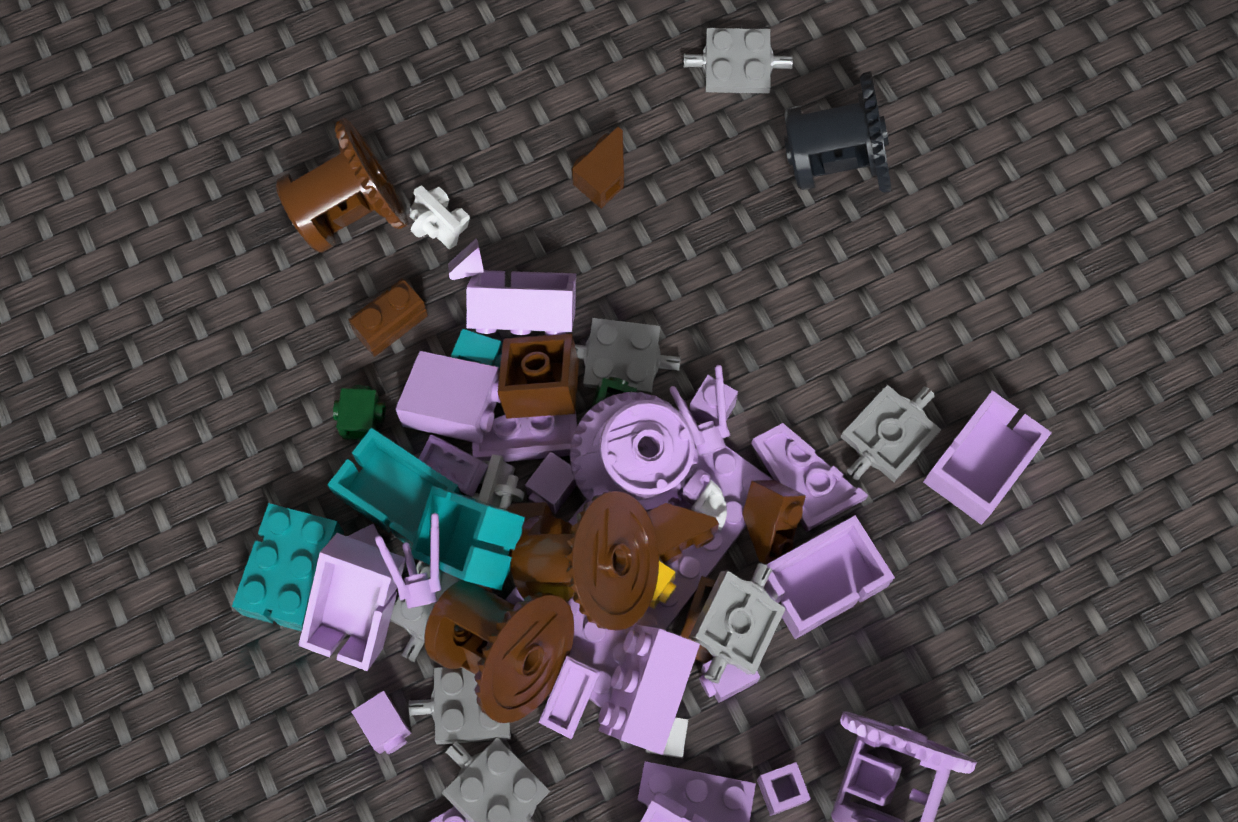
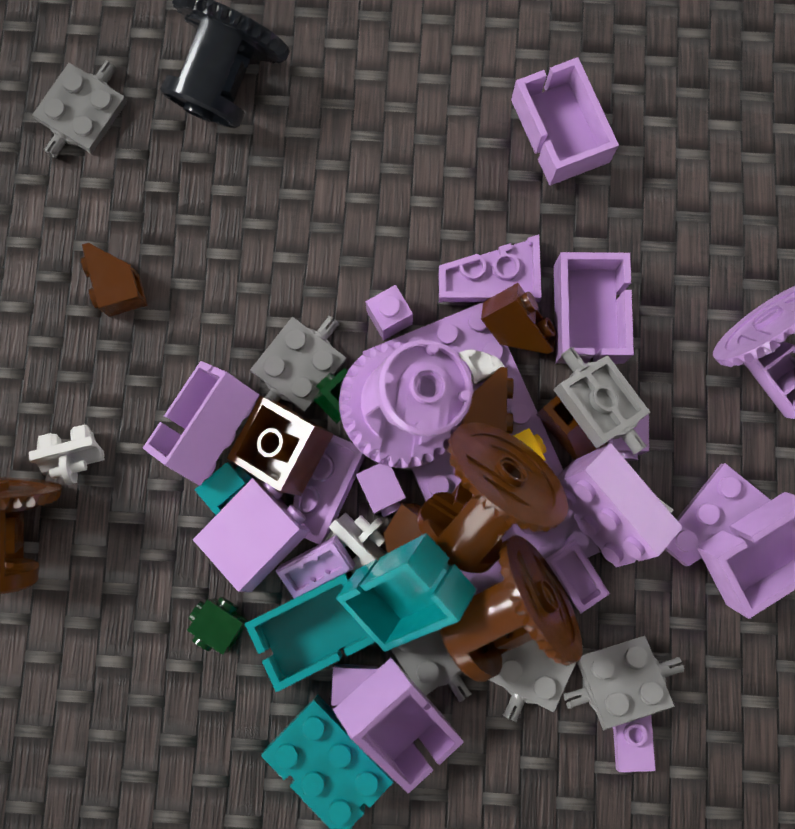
camera: 60 degrees left, 10 degrees up
reddish brown brick [348,278,428,357] -> none
lavender brick [351,691,411,754] -> none
lavender plant [375,513,442,609] -> none
lavender slope [448,239,484,280] -> none
lavender plant [670,365,731,456] -> none
lavender brick [757,762,810,816] -> none
light grey plate [841,385,941,482] -> none

